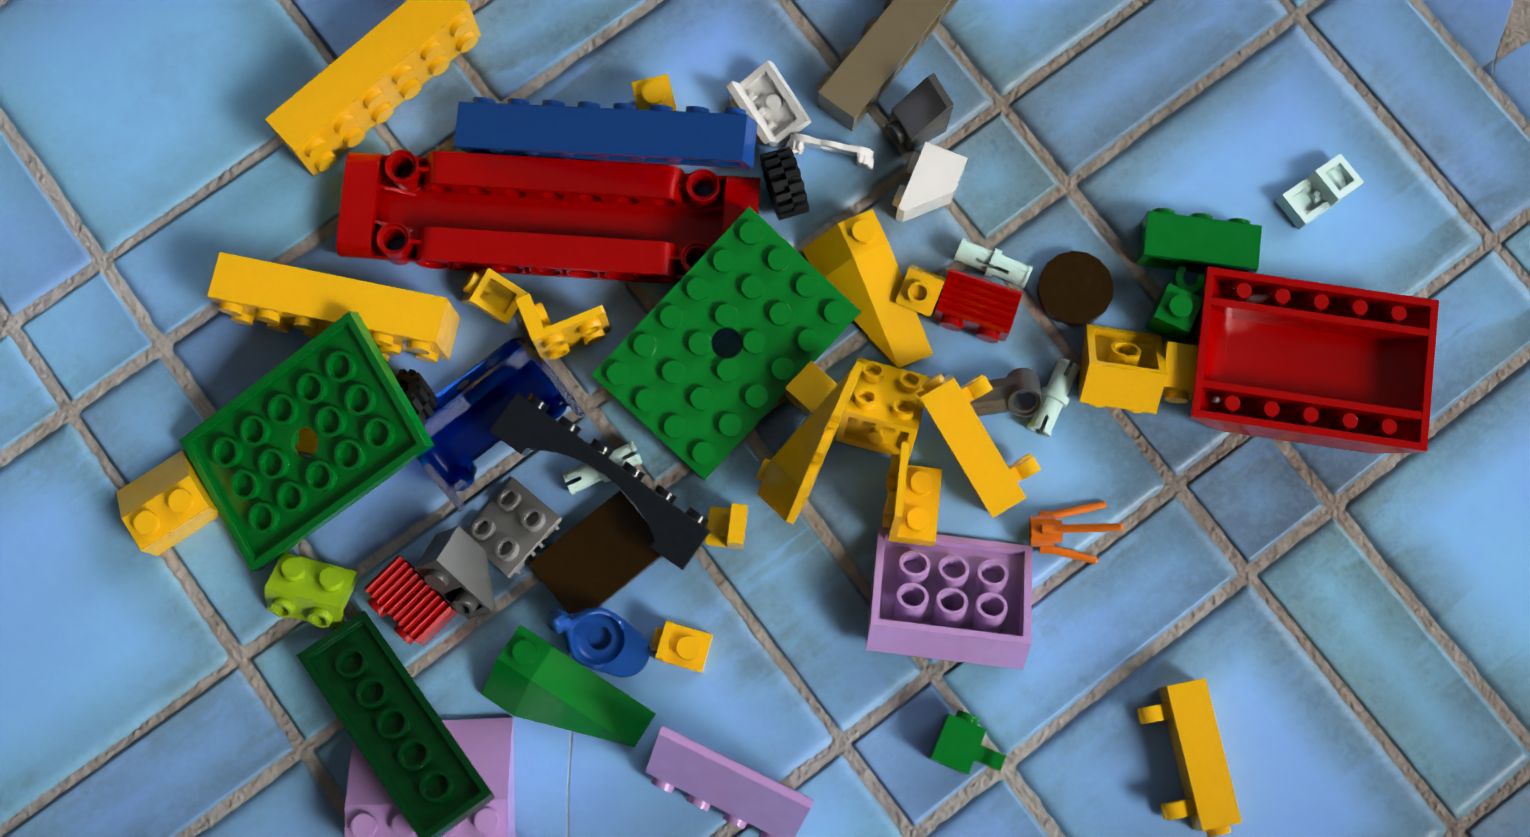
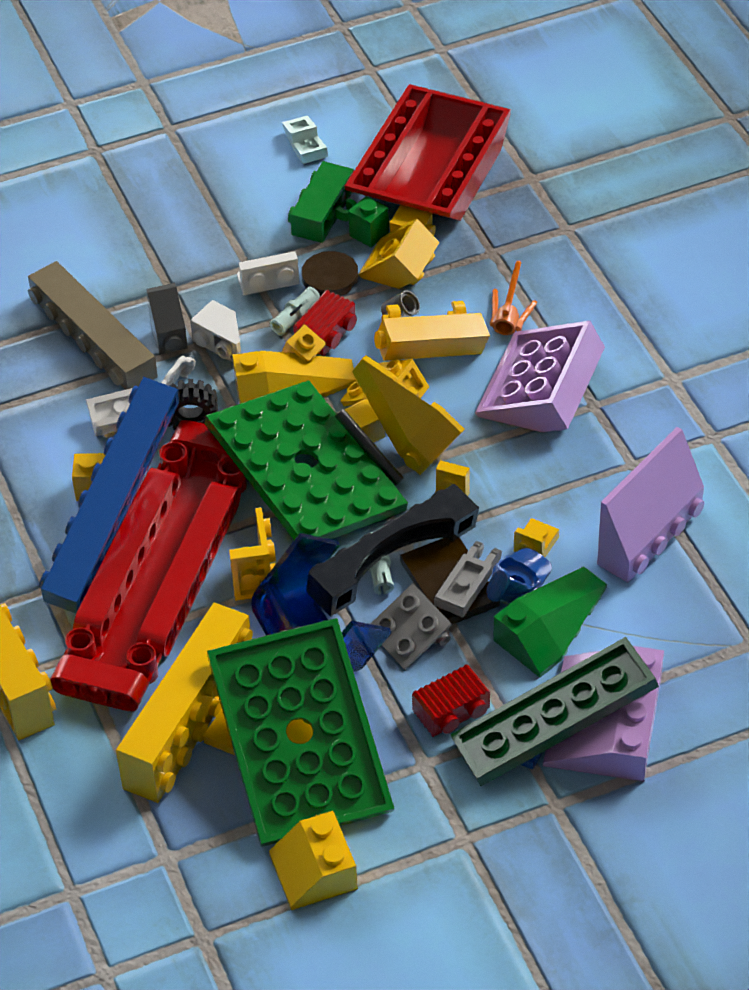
camera: 75 degrees left, 30 degrees down
lime bracket [264,553,358,629] -> none
dark grey slope [414,525,495,619] -> none
yellow bracket [461,268,527,325] -> none
yellow bracket [882,442,942,547] -> none
green brick [928,710,1006,775] -> none
light aqua pin [1027,358,1080,437] -> none
yellow brick [1137,678,1242,837] -> none
none -> white bracket [237,251,299,295]
none -> black bar [335,409,404,486]
none -> light grey hinge [434,541,502,617]

